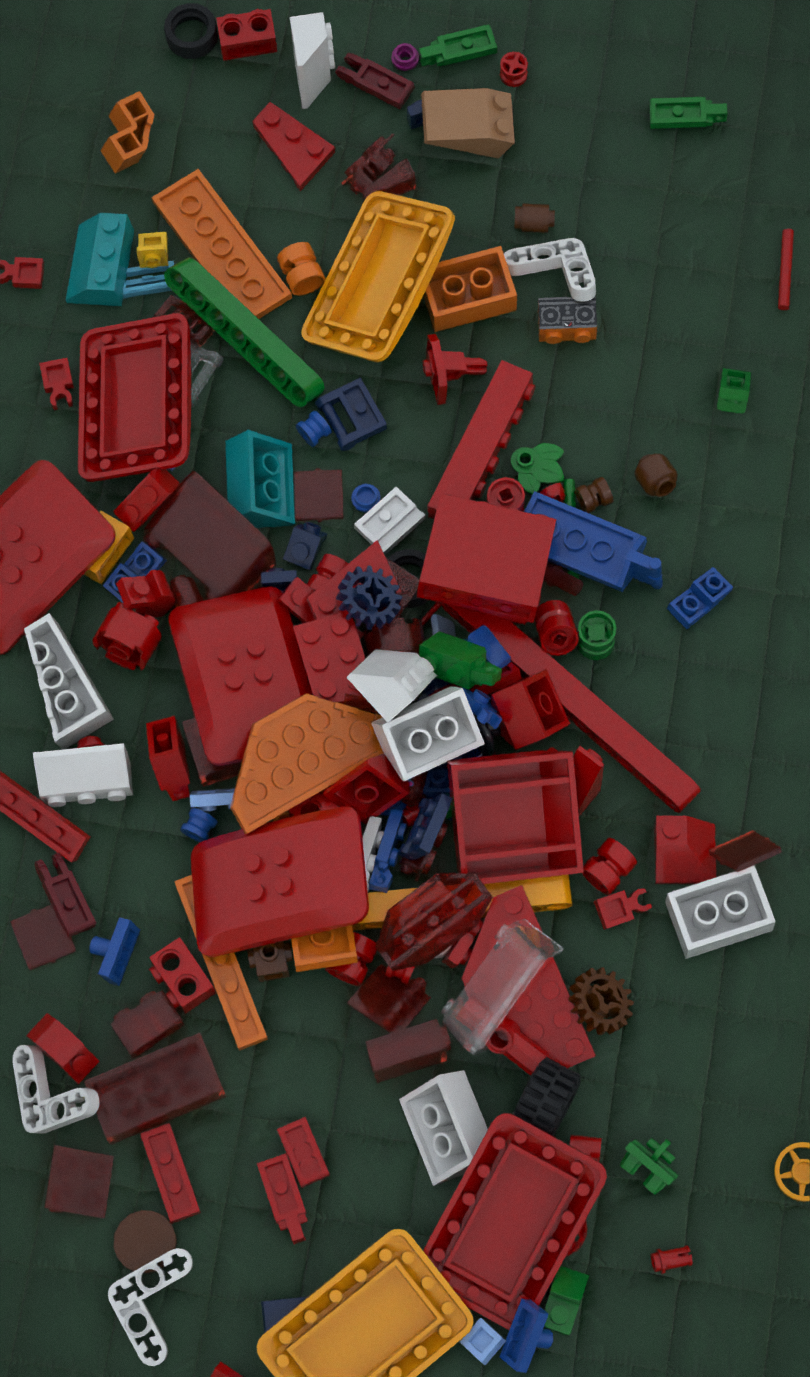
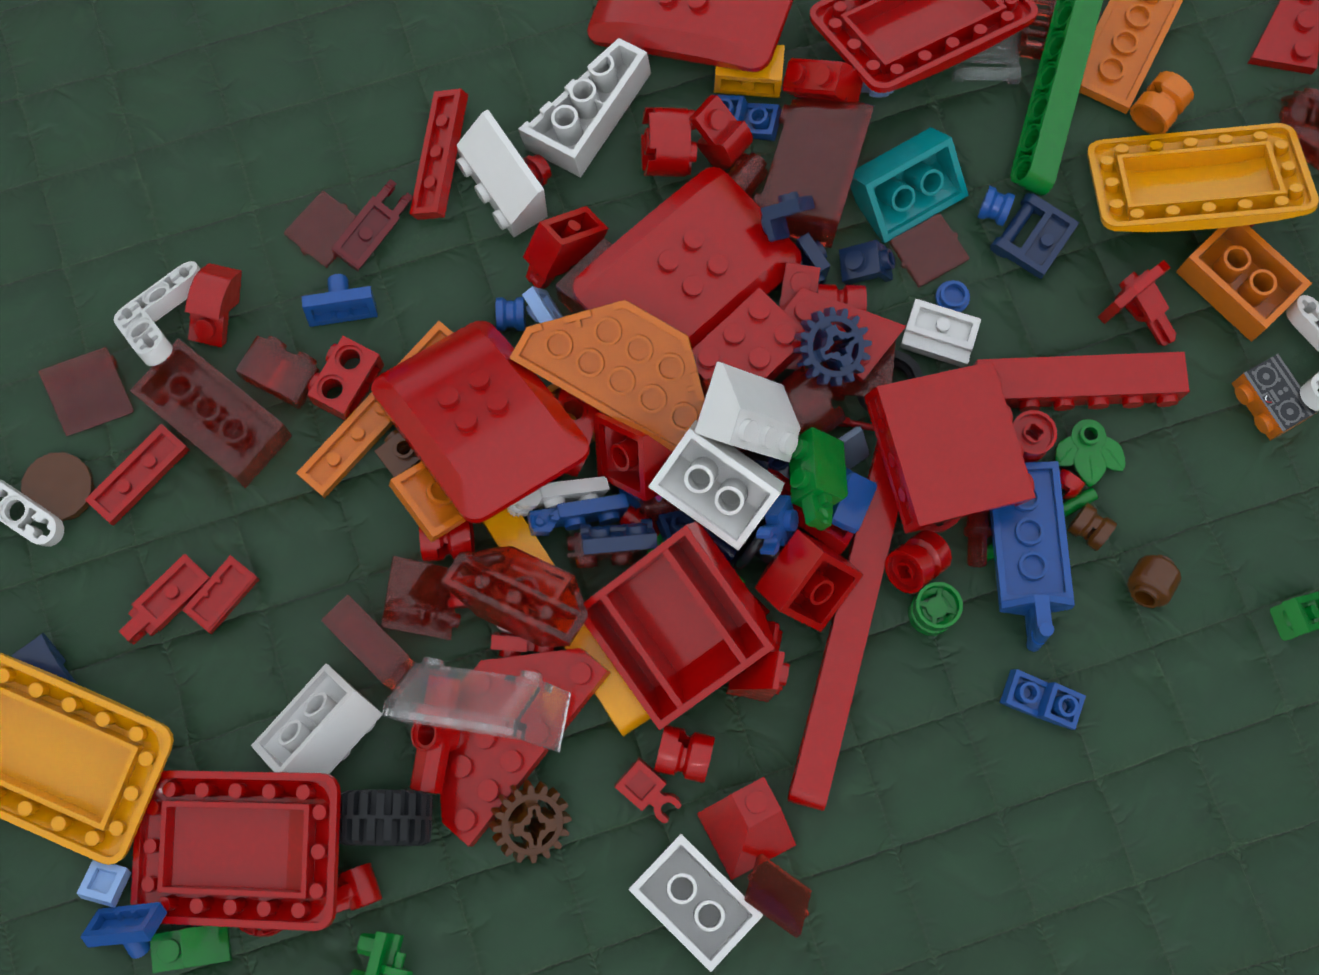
camera: 55 degrees right, 5 degrees up
none -> dark blue bracket [760,191,815,242]

